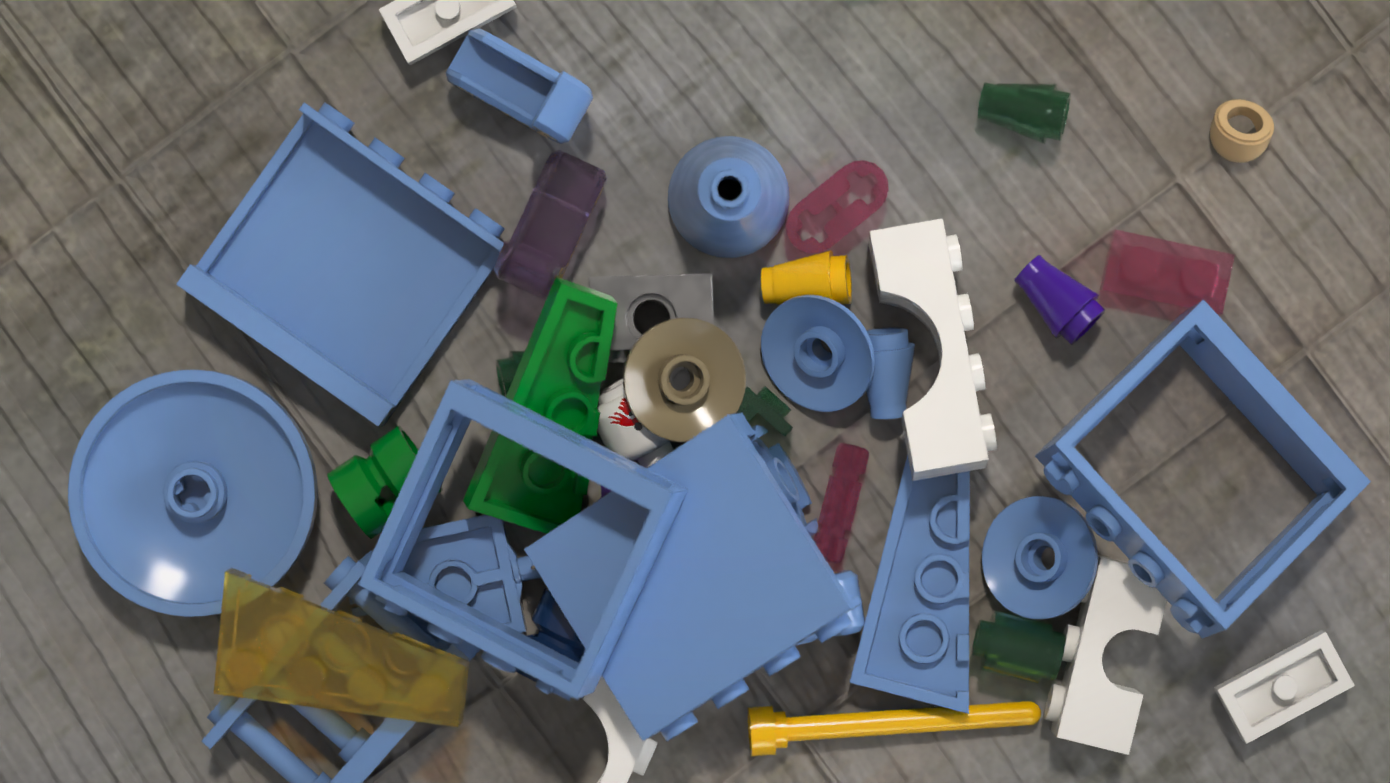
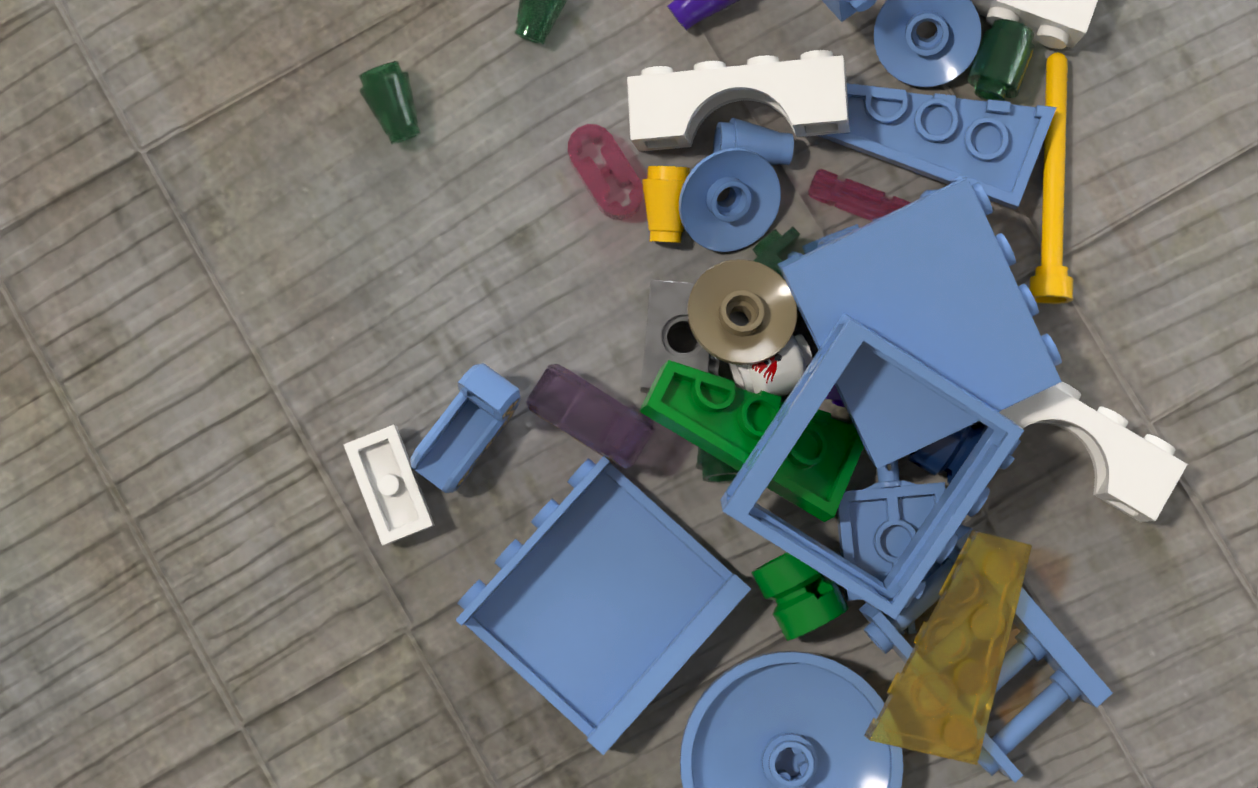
camera: 85 degrees left, 5 degrees down
medium blue cone [668,136,790,258] -> none

